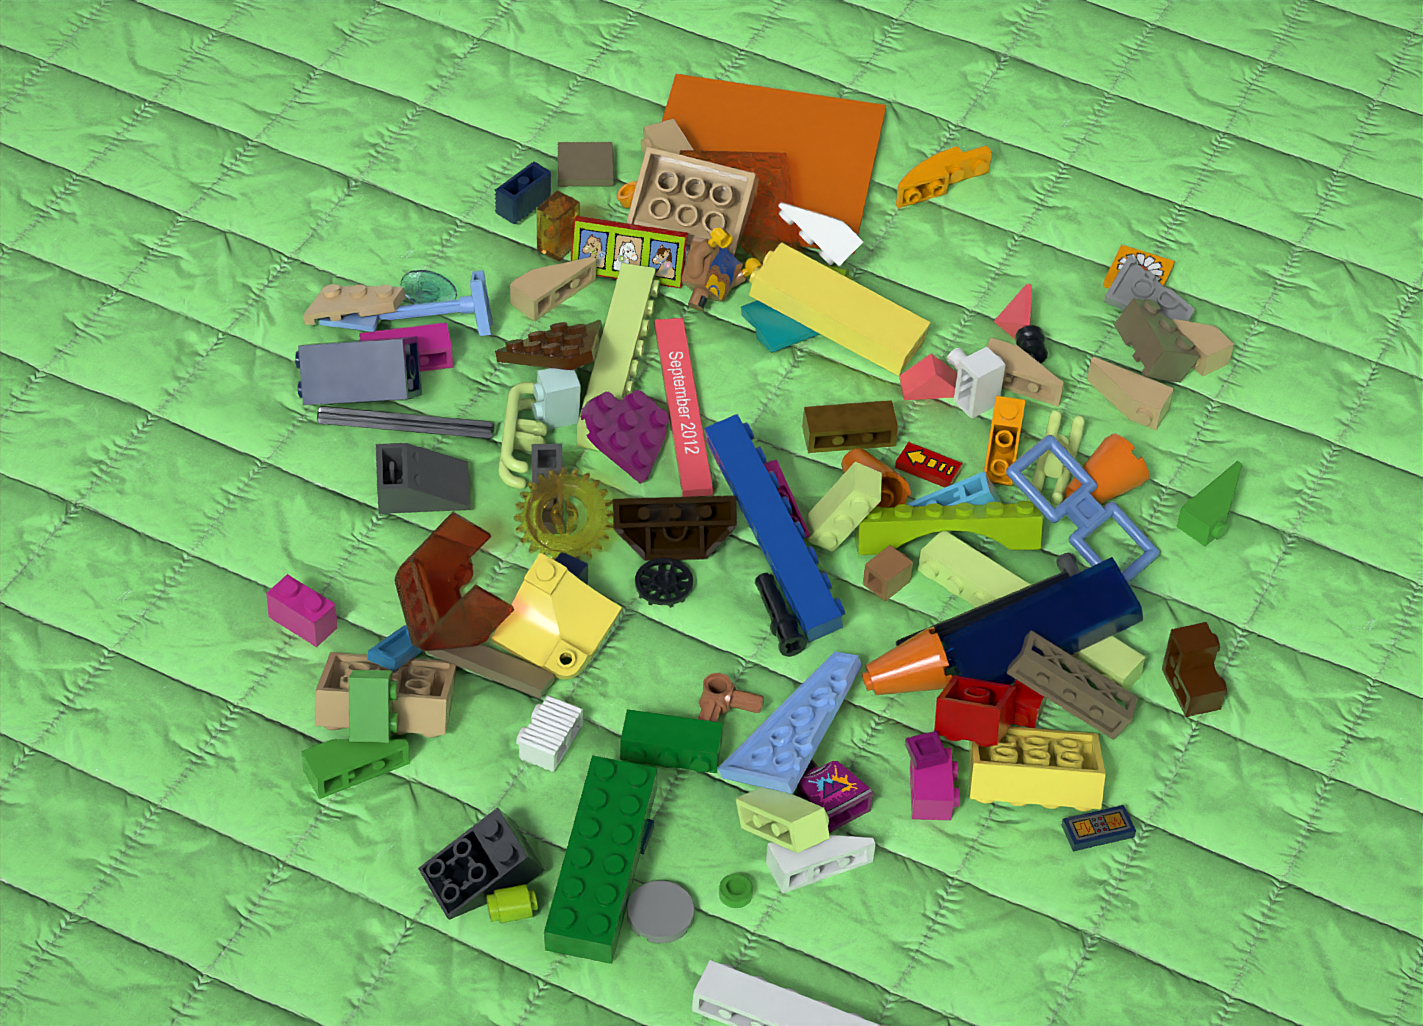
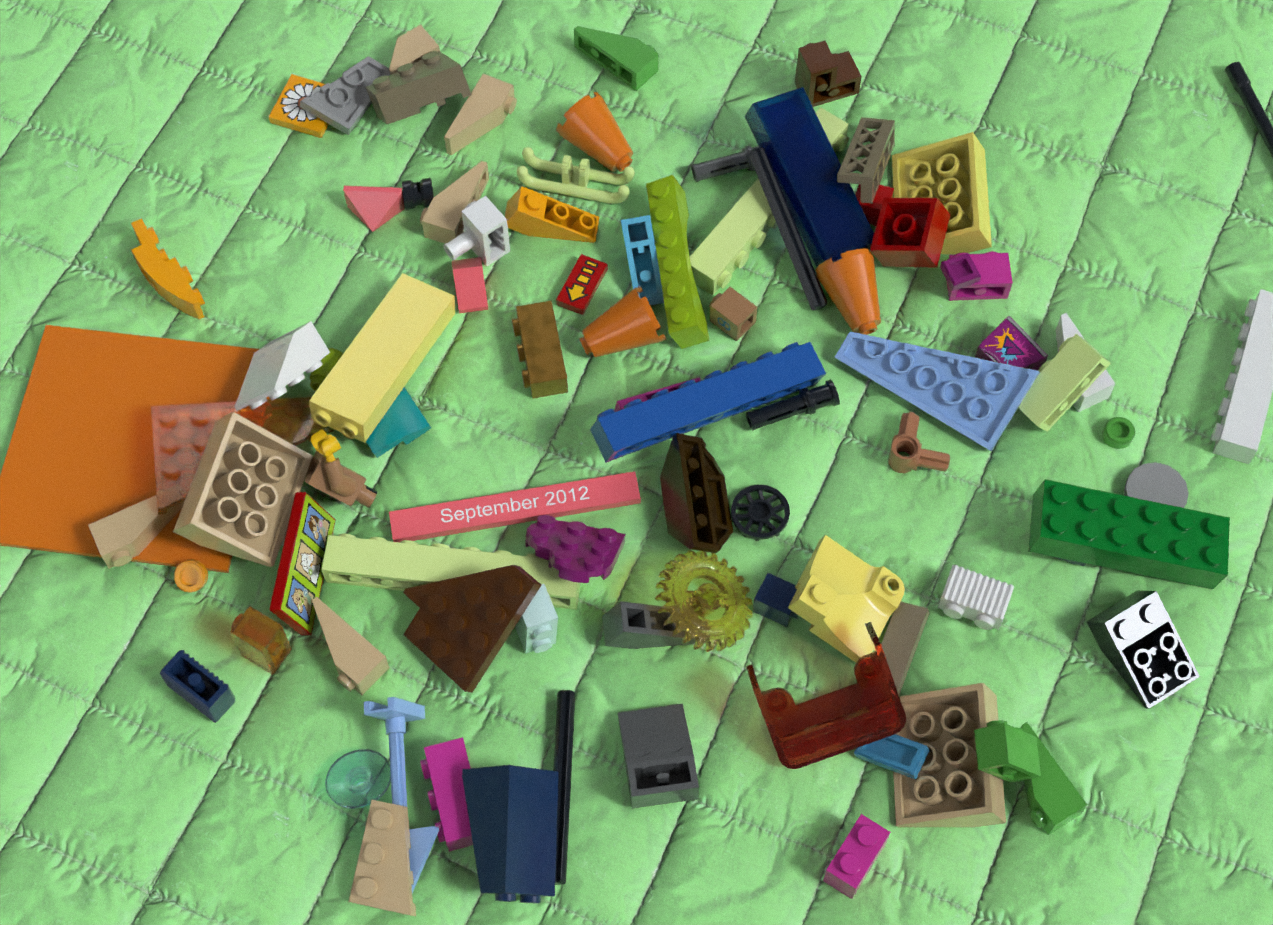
camera: 90 degrees left, 15 degrees up
lime brick [486,884,538,924] -> none
yellowish green piece [498,382,547,489] -> none
dark tan tile [558,142,614,186] -> none
green brick [620,709,723,773] -> none
yellowish green brick [807,462,882,552] -> none
medium blue bar [1006,435,1159,591] -> none
tile [1061,805,1136,852] -> none

